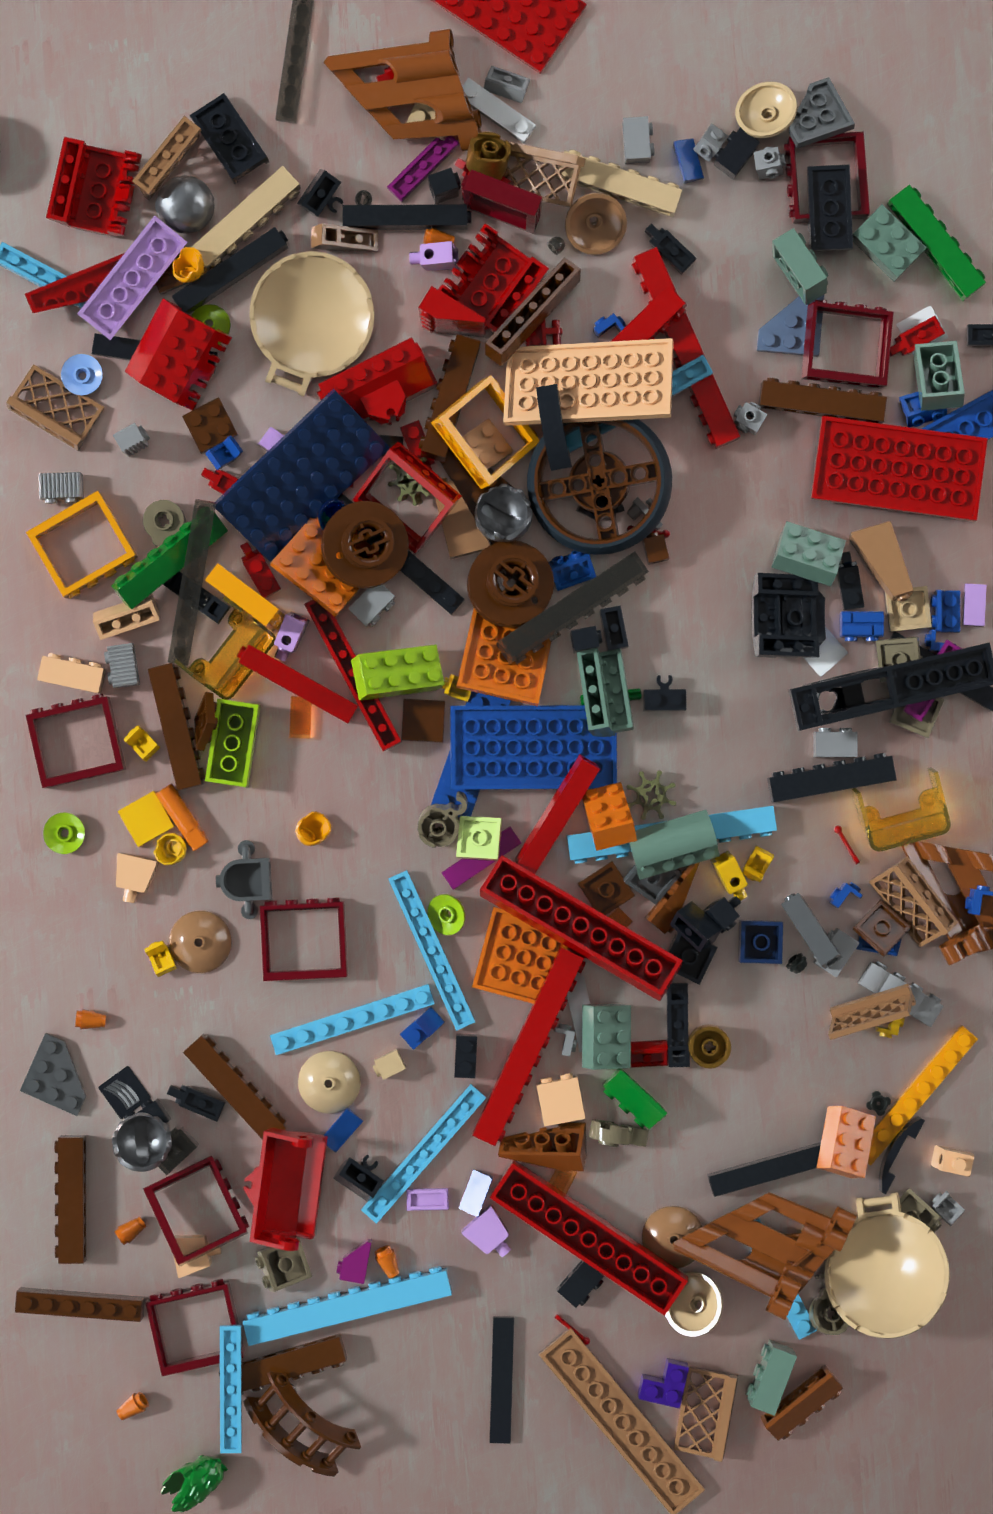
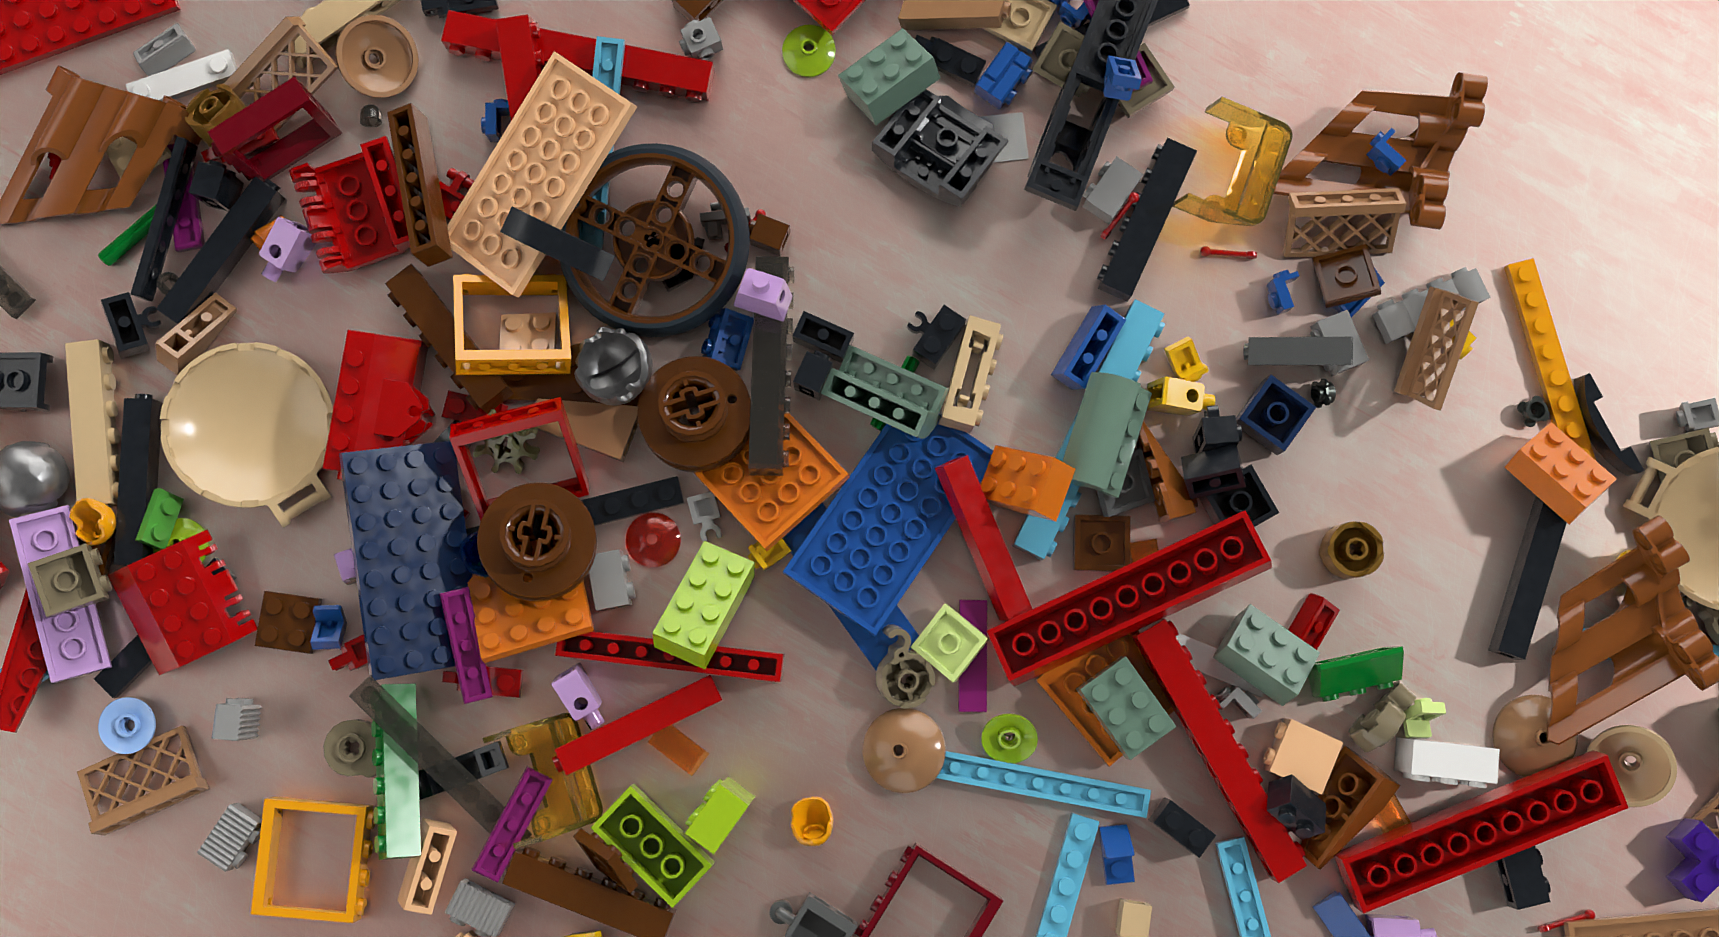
camera: 55 degrees left, 5 degrees down
light orange window [205,563,285,632] -> none
reddish brown tile [401,699,445,743] -> none
red slope [418,286,486,337] -> none
olive gear [626,770,676,820] -> none
black slope [667,983,690,1067] -> none
light nougat torso [931,1145,974,1177] -> none
none -> dark tan plate [27,543,112,618]
none -> green axle [98,204,157,266]
none -> black tile [130,137,198,302]
none -> bright green plate [135,488,184,551]
none -> magenta tile [439,587,493,704]
none -> magenta tile [472,766,553,883]
none -> clear red dish [626,512,681,568]
none -> lime brick [685,776,755,855]
none -> light grey plate [687,491,722,542]
none -> lavender torso [734,268,792,322]
none -> lime dish [782,25,836,77]
none -> medium nougat dish [863,708,946,793]
none -> tan brick [938,315,1003,433]
none -> blue brick [1051,304,1126,390]
none -> sand green brick [1076,656,1177,760]
none -> red hinge [1100,192,1139,240]
none -> blue slope [1103,55,1142,101]
none -> black brick [1267,774,1326,840]
none -> white brick [1394,737,1500,788]
none -> yellowish green bracket [1403,698,1446,739]

